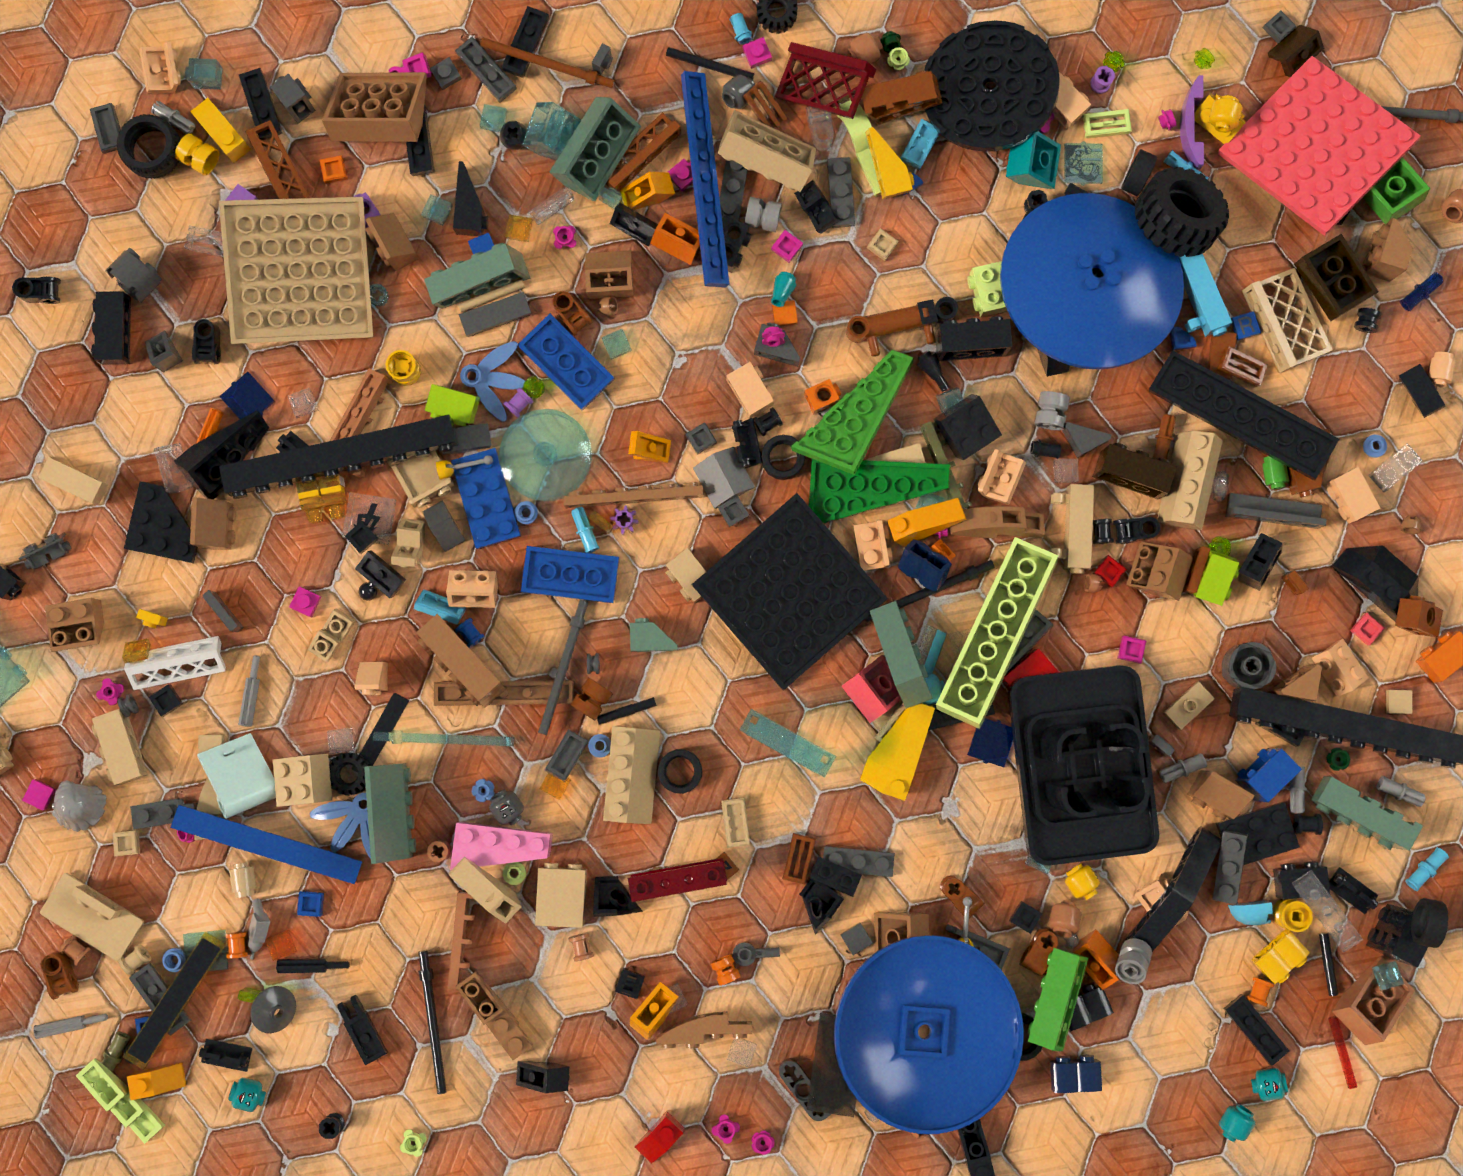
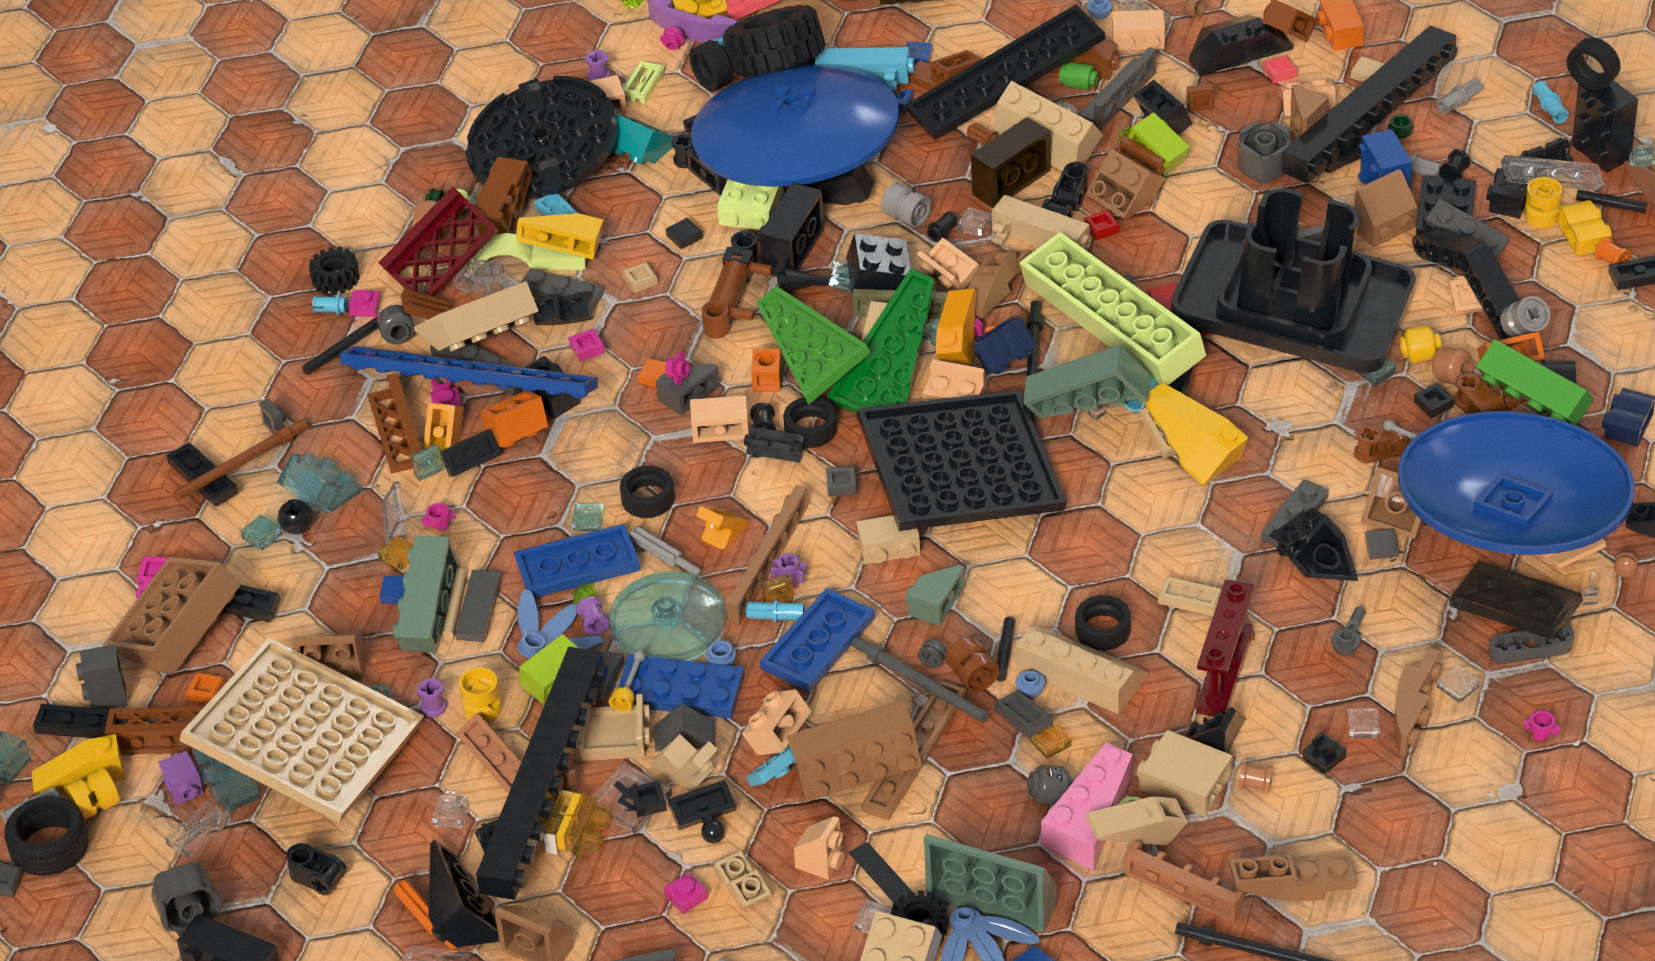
camera: 60 degrees left, 40 degrees down
dark grey slope [145,330,183,372] -> none
clear blue piece [219,372,275,419] -> none
clear light blue bar [373,730,515,746] -> none
clear light blue plate [421,194,453,226] -> none
nougat bush [427,840,452,862] -> none
dark grey plate [430,57,462,90] -> none
black slope [453,161,488,236] -> none
dark grey tile [455,37,517,103] -> none
medium blue plate [472,779,495,802] -> none
black slope [516,1061,570,1094] -> none
sand green slope [549,97,641,201] -> none
dark orange piece [553,291,593,337] -> none
medium nougat slope [585,251,634,299] -> none
medium nougat hinge [599,296,618,315] -> none
light orange slope [630,982,679,1041] -> none
red slope [634,1111,684,1164] -> none
dark grey tile [685,422,717,455] -> none
light grey slope [693,447,755,509] -> none
orange wheel [710,954,741,986] -> none
clear light blue window [739,709,836,778] -> none
light grey wheel [745,197,782,233] -> none
dark pink plate [751,1130,775,1155] -> none
teal cone [771,272,797,307] -> none
dark orange tile [782,833,816,885] -> none
coral slope [842,655,901,723] -> none
clear blue piece [967,718,1013,768] -> none
dark grey slope [1062,422,1111,458] -> none
clear light blue piece [1064,141,1103,186] -> none
nougat hinge [1084,574,1103,593] -> none
clear neon green plate [1103,51,1125,73] -> none
dark pink tile [1117,636,1146,664] -> none
medium azure brick [1228,900,1273,926] -> none
tan fence [1242,268,1333,373] -> none
sand green wedge [1310,776,1423,851] -> none
none -> medium lavender bush [417,678,447,718]
none -> black tyre [620,465,675,518]
none -> light grey axle [629,526,701,576]
none -> black tile [665,218,703,249]

